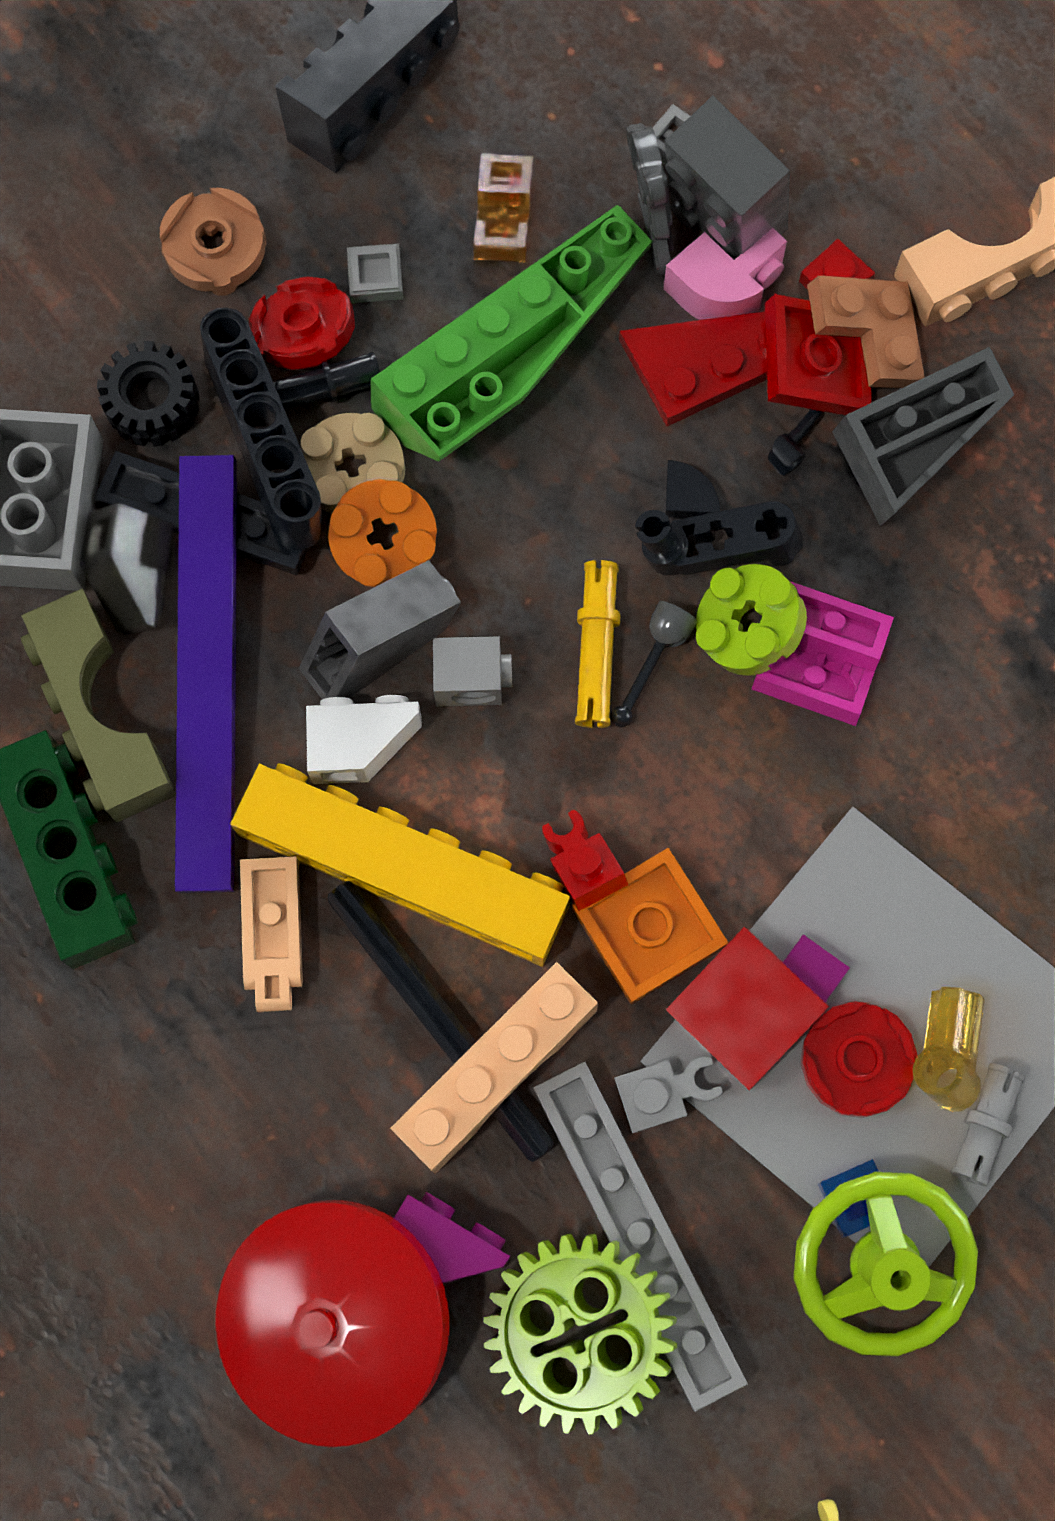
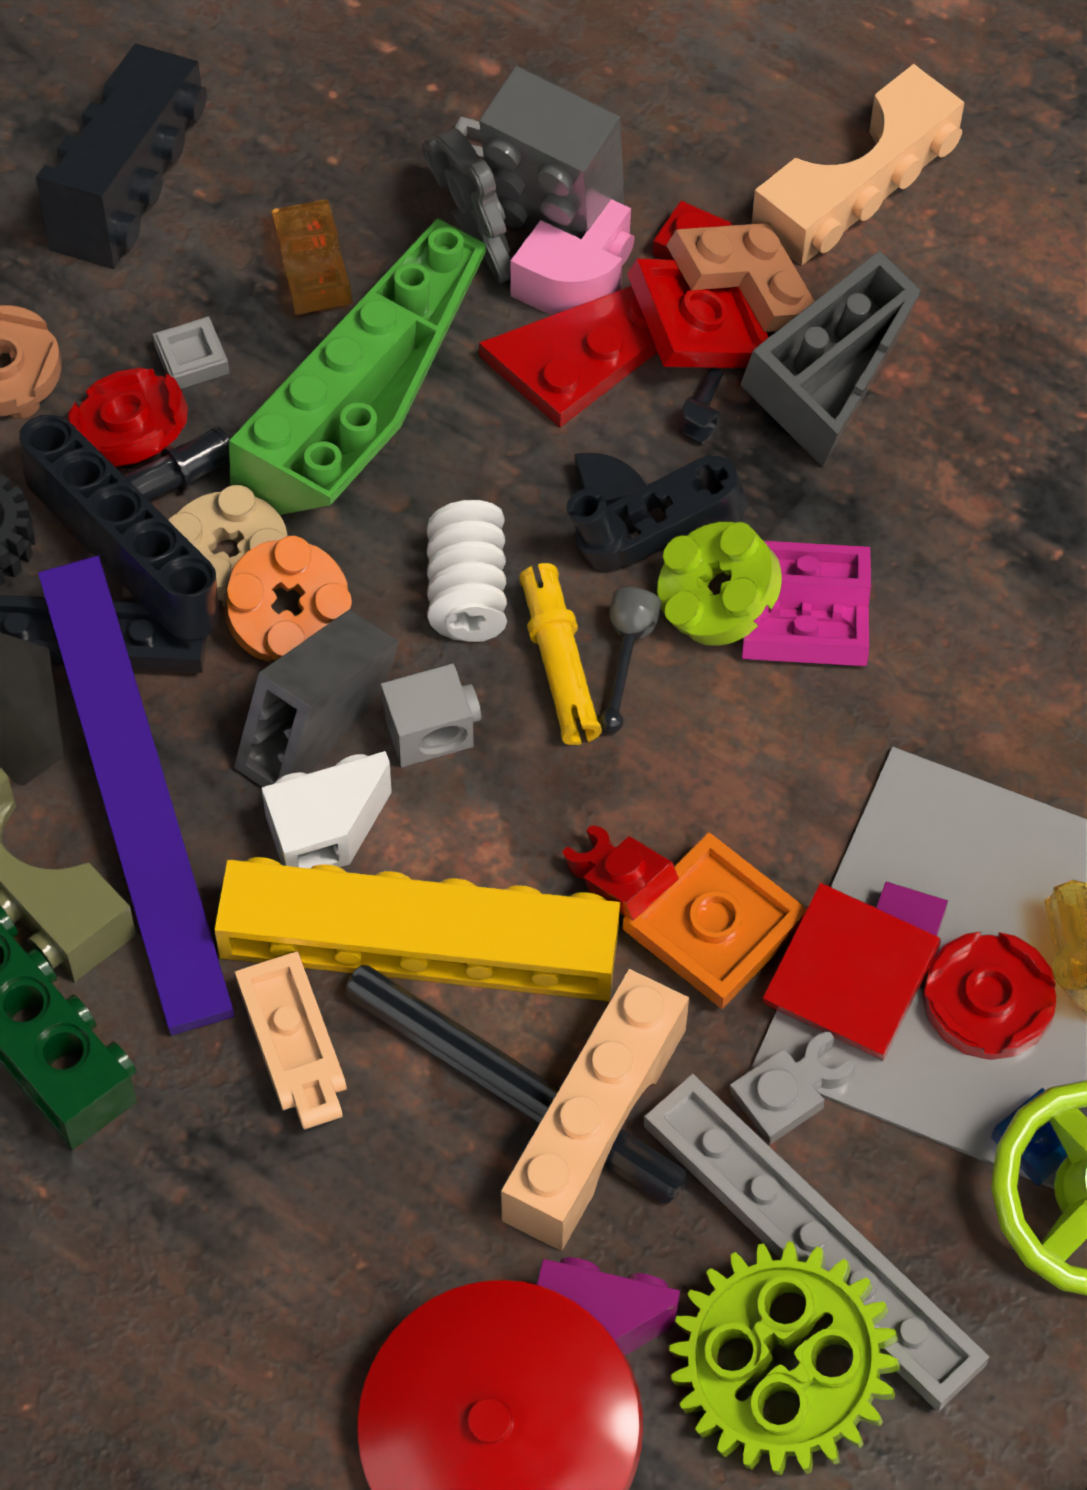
camera: 20 degrees left, 15 degrees down
none -> white piece [427,500,507,642]

